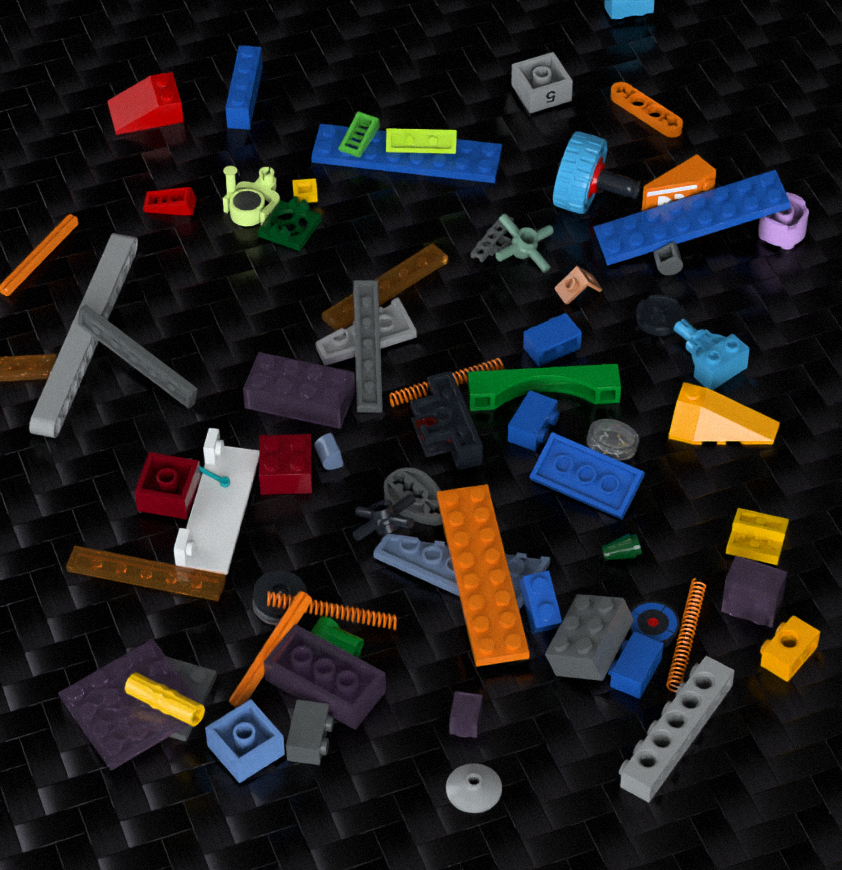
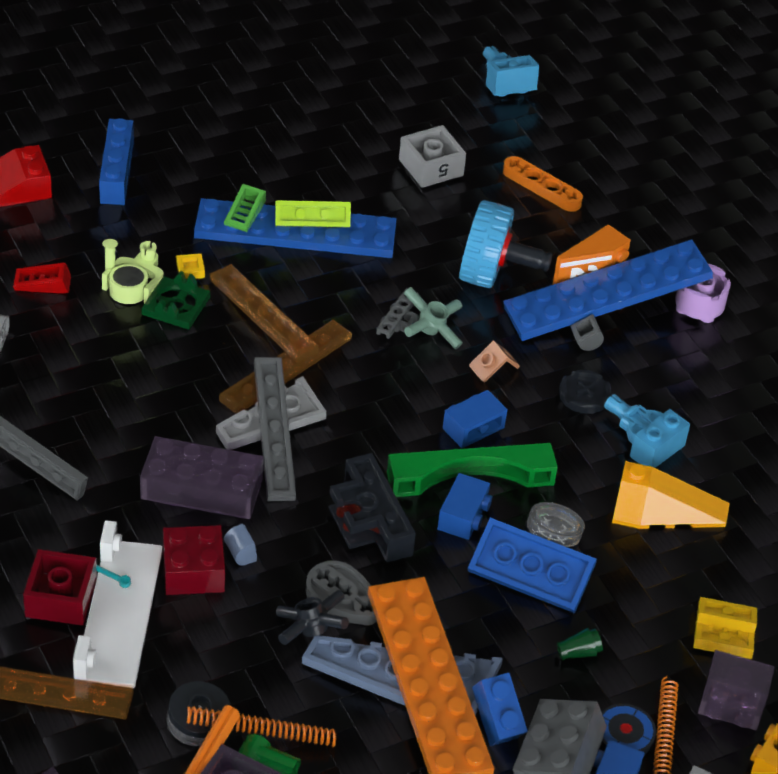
camera: 10 degrees left, 5 degrees down
orange piece [390,358,504,407] -> none
none -> clear orange tile [210,265,319,363]

